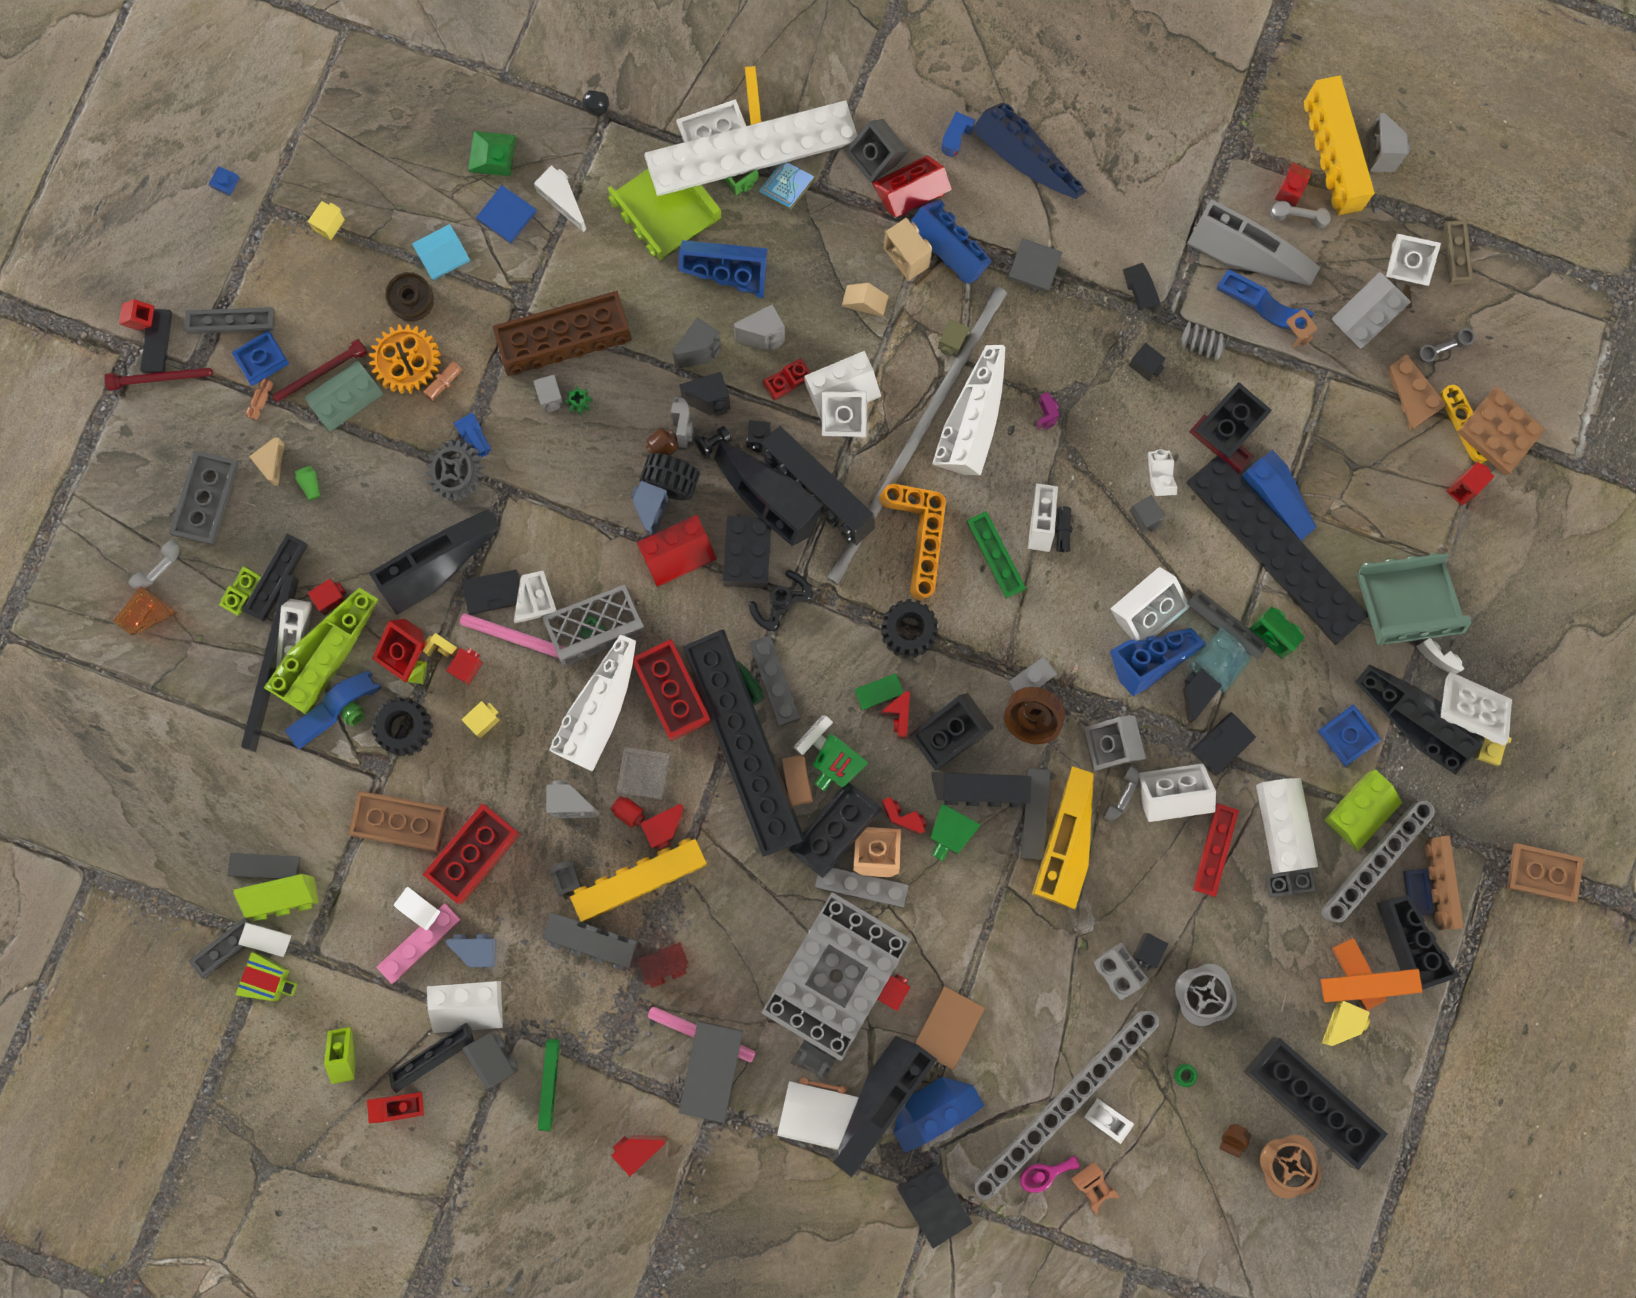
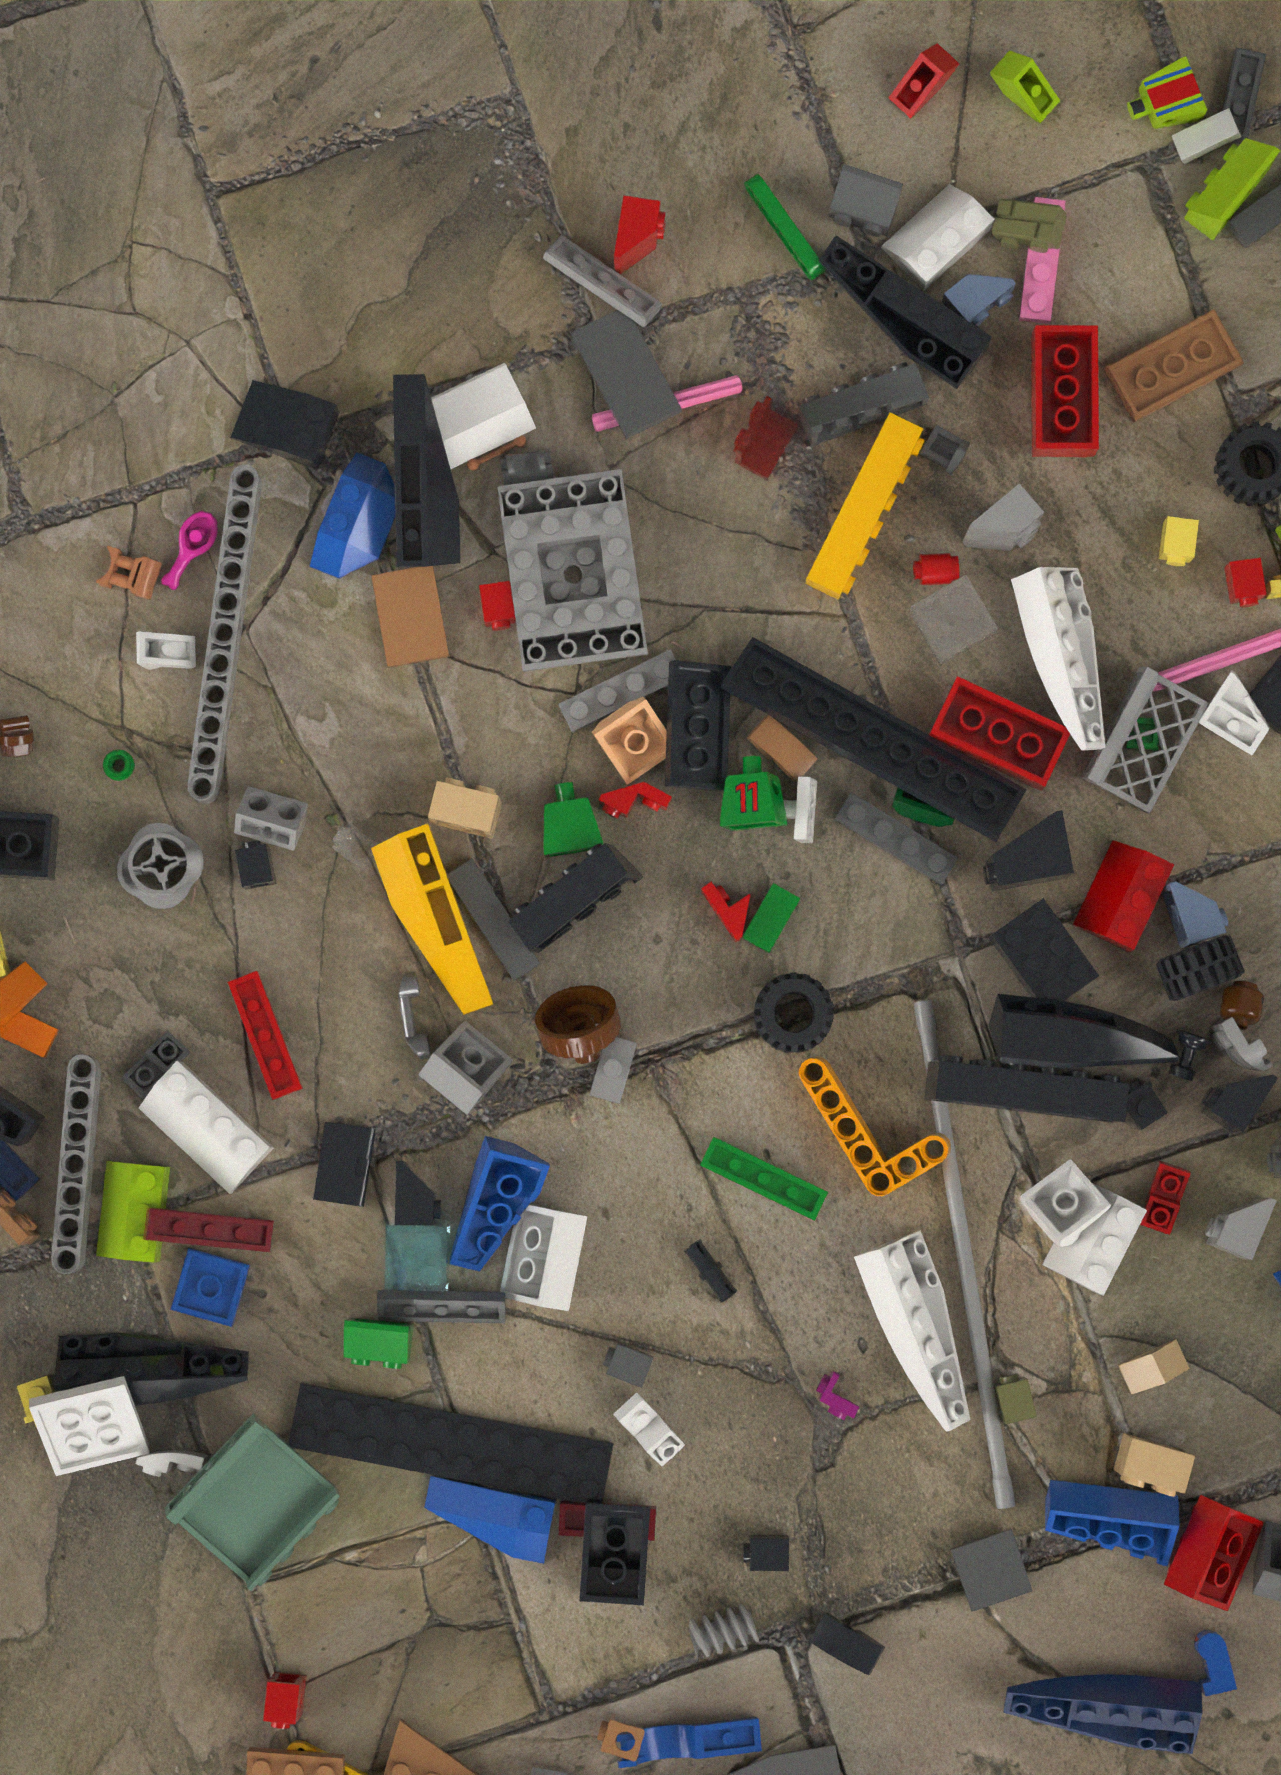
camera: 150 degrees right, 5 degrees up
black tile [389,1023,474,1093] -> none
white slope [394,887,441,931] -> none
red slope [640,803,684,851] -> none
black piece [748,570,813,631] -> none
black slope [910,693,994,771] -> none
white slope [1028,483,1058,552] -> none
white slope [1138,763,1216,822] -> none
none -> dark red tile [143,1207,274,1252]
none -> tan brick [428,778,502,839]
none -> light grey tile [543,235,663,327]
none -> black wedge [818,235,992,389]
none -> black slope [983,810,1074,891]
none -> olive brick [992,199,1067,253]

